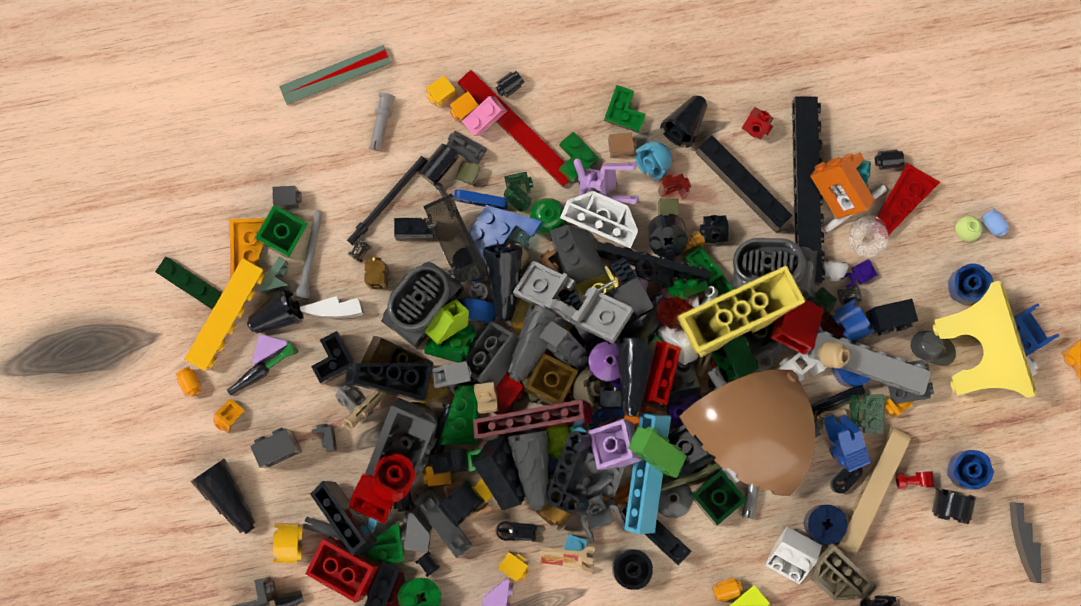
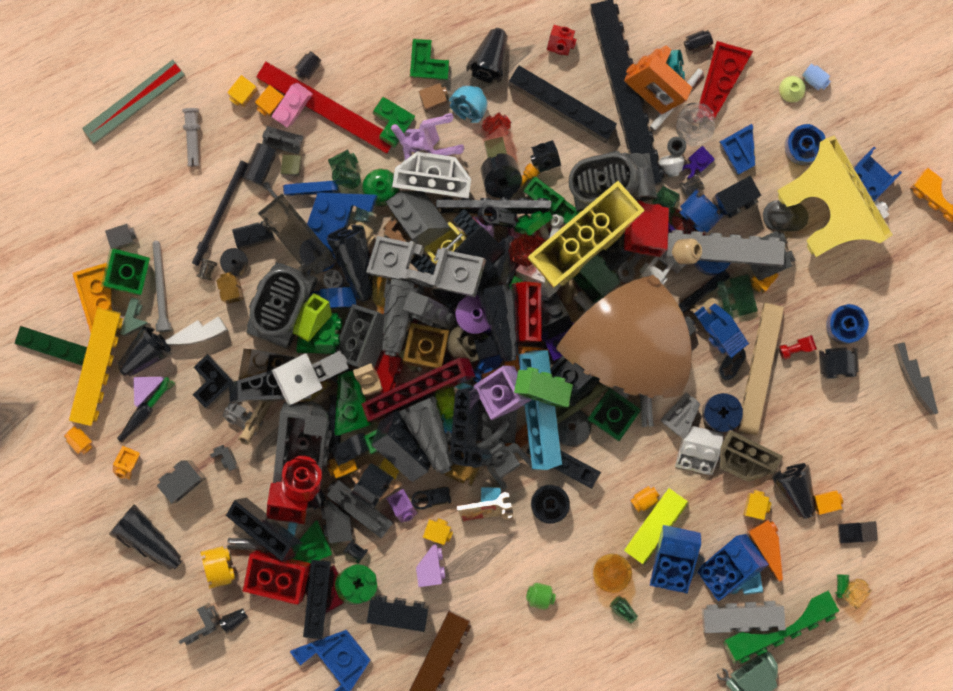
camera: 15 degrees left, 5 degrees up
none -> black piece [220,248,248,276]
none -> white tile [272,353,322,405]
none -> medium lavender bracket [387,489,418,523]
none -> light grey wing [660,392,700,440]
none -> dark grey cone [667,137,686,156]
none -> blue wing [719,124,755,175]

